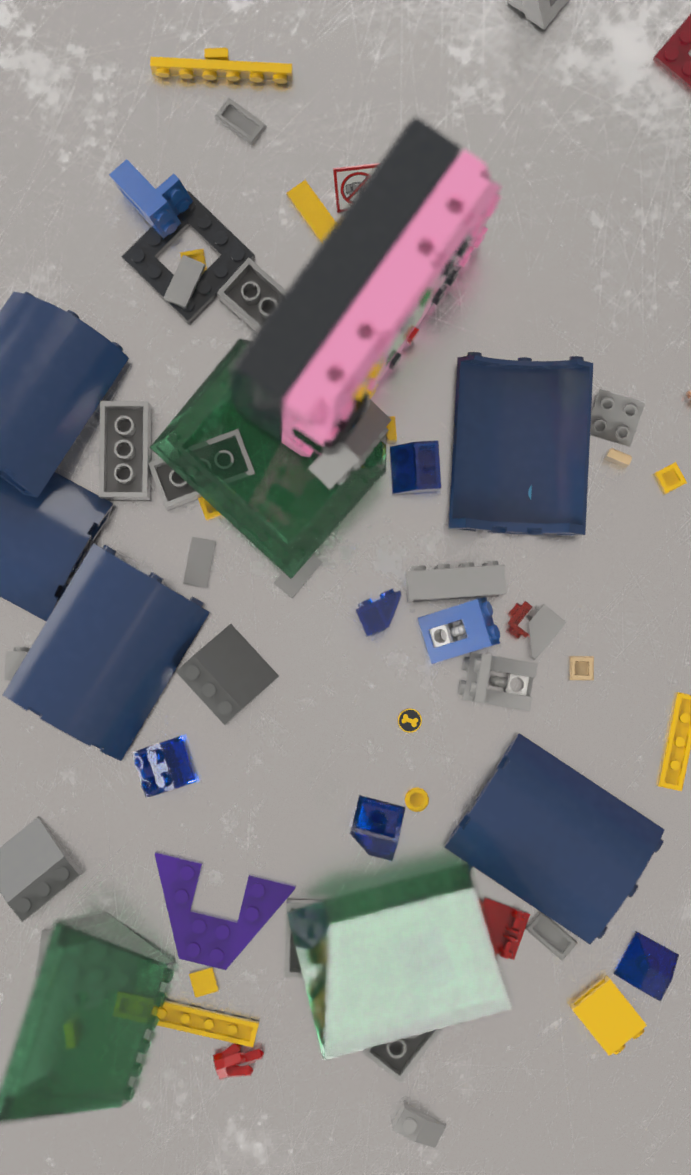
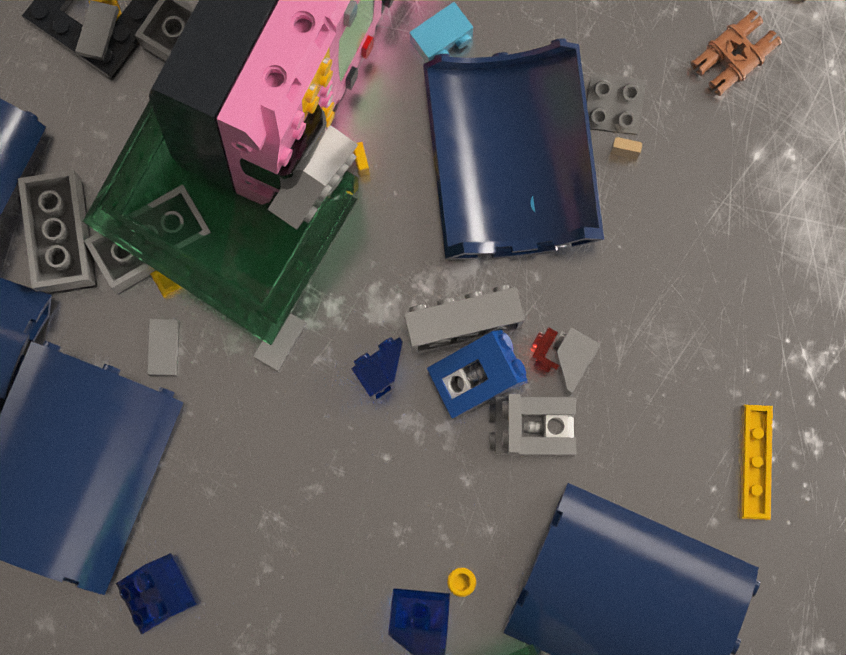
camera: 10 degrees left, 5 degrees down
dark grey slope [176,624,279,725] -> none
clear blue slope [390,440,441,494] -> none
tile [398,709,422,733] -> none
tan tile [569,656,594,680] -> none
yellow tile [654,462,687,494] -> none
none -> medium azure brick [409,2,474,63]

